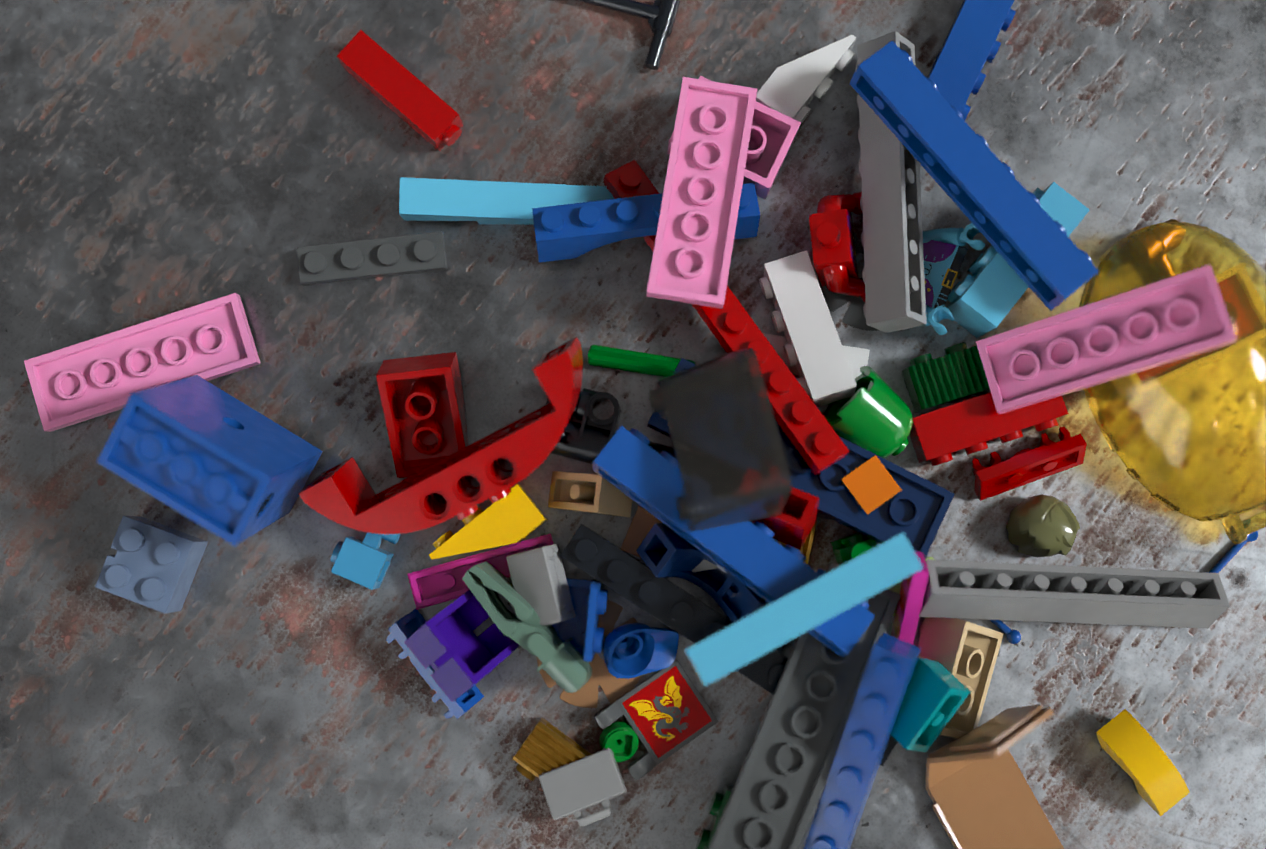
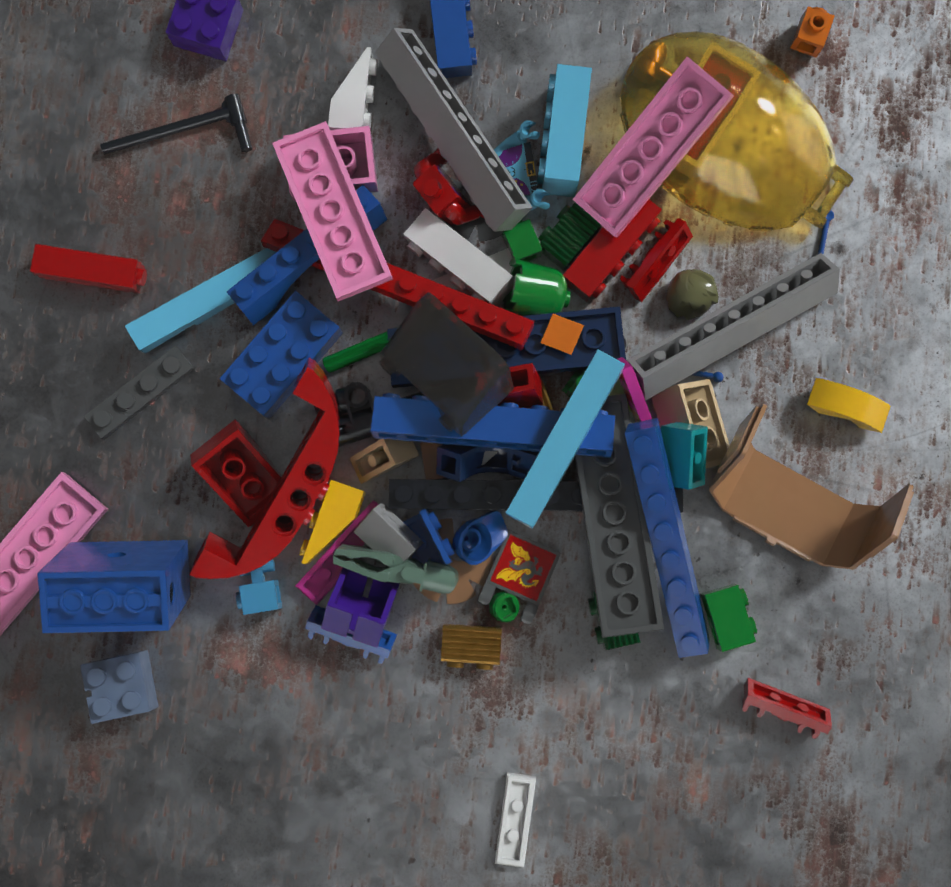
camera: 35 degrees left, 0 degrees up
light grey piece [538,748,627,827] -> none
blue brick [849,40,1099,311] -> none
none -> blue brick [219,290,343,419]
none -> green brick [502,219,543,262]

